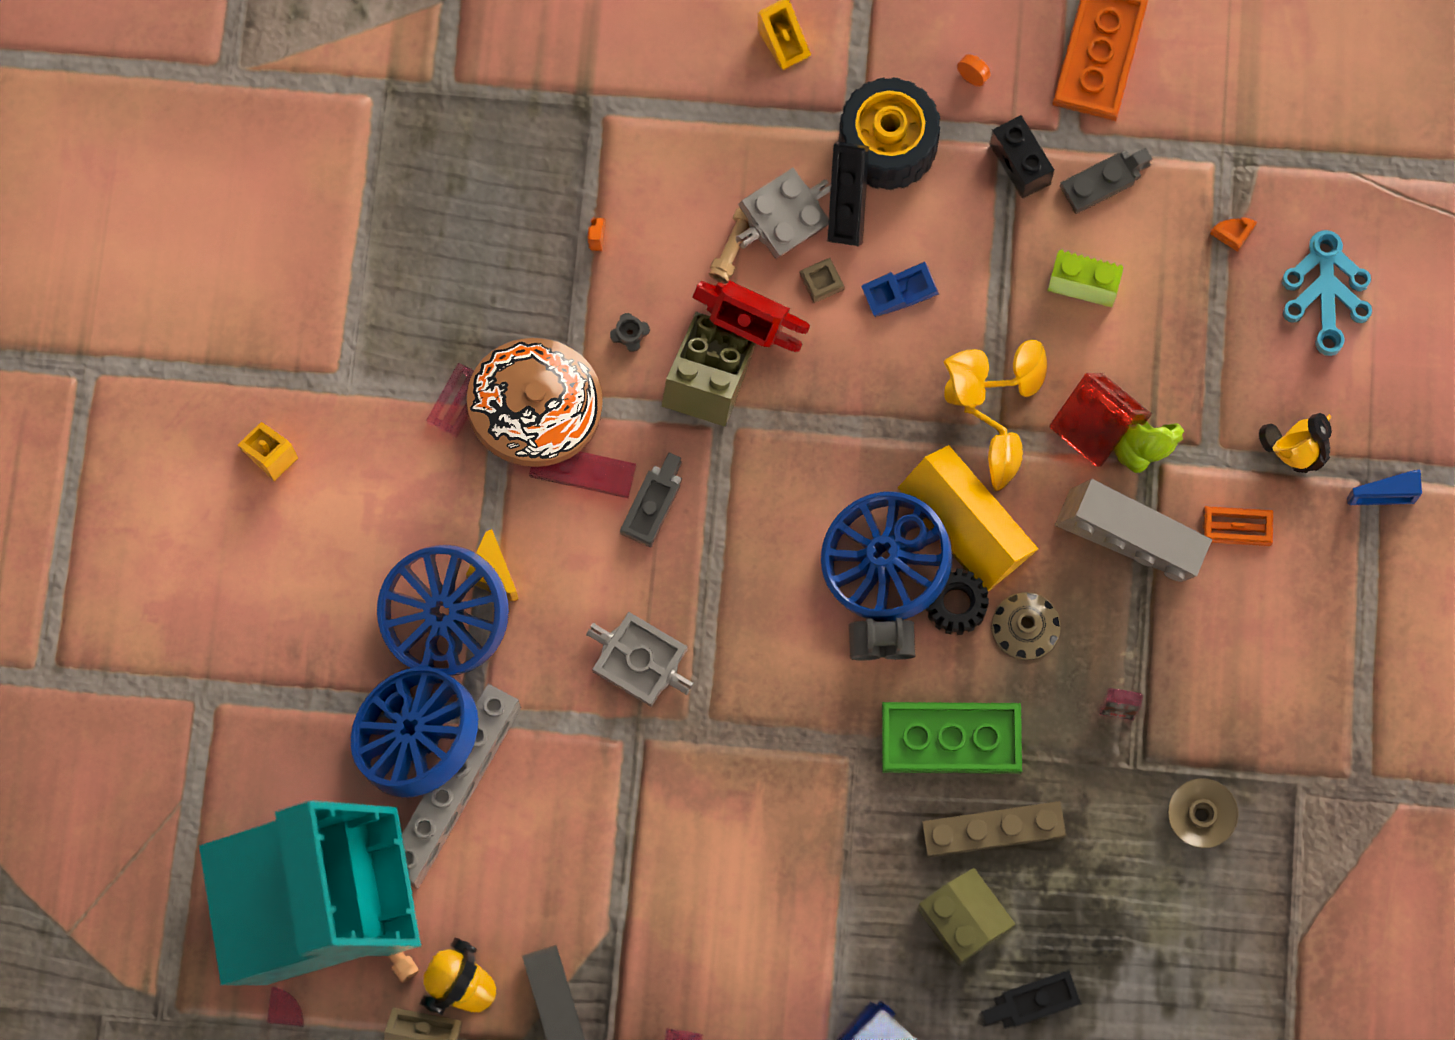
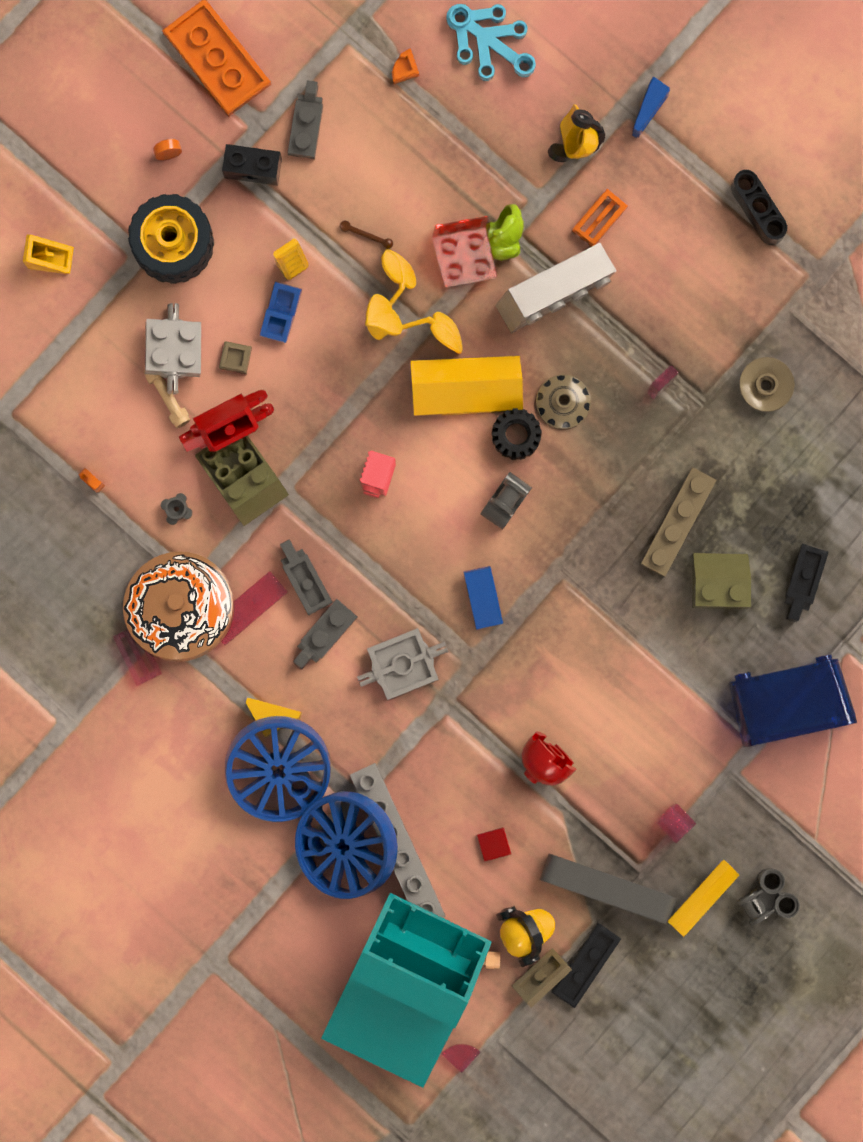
camera: 55 degrees left, 10 degrees up
yellow slope [237,422,298,481] -> none
blue piece [821,492,952,622] -> none
black tile [827,142,869,246] -> none
bright green tile [882,702,1022,774] -> none
lime brick [1048,249,1124,308] -> none
none -> yellow slope [273,238,309,280]
none -> dark grey hinge [293,599,358,669]
none -> reddish brown hinge [340,220,393,249]
none -> coral brick [359,451,396,498]
none -> blue slope [463,566,503,630]
none -> red slope [477,827,511,862]
none -> red cylinder [521,731,576,786]
none -> black beam [731,169,788,245]

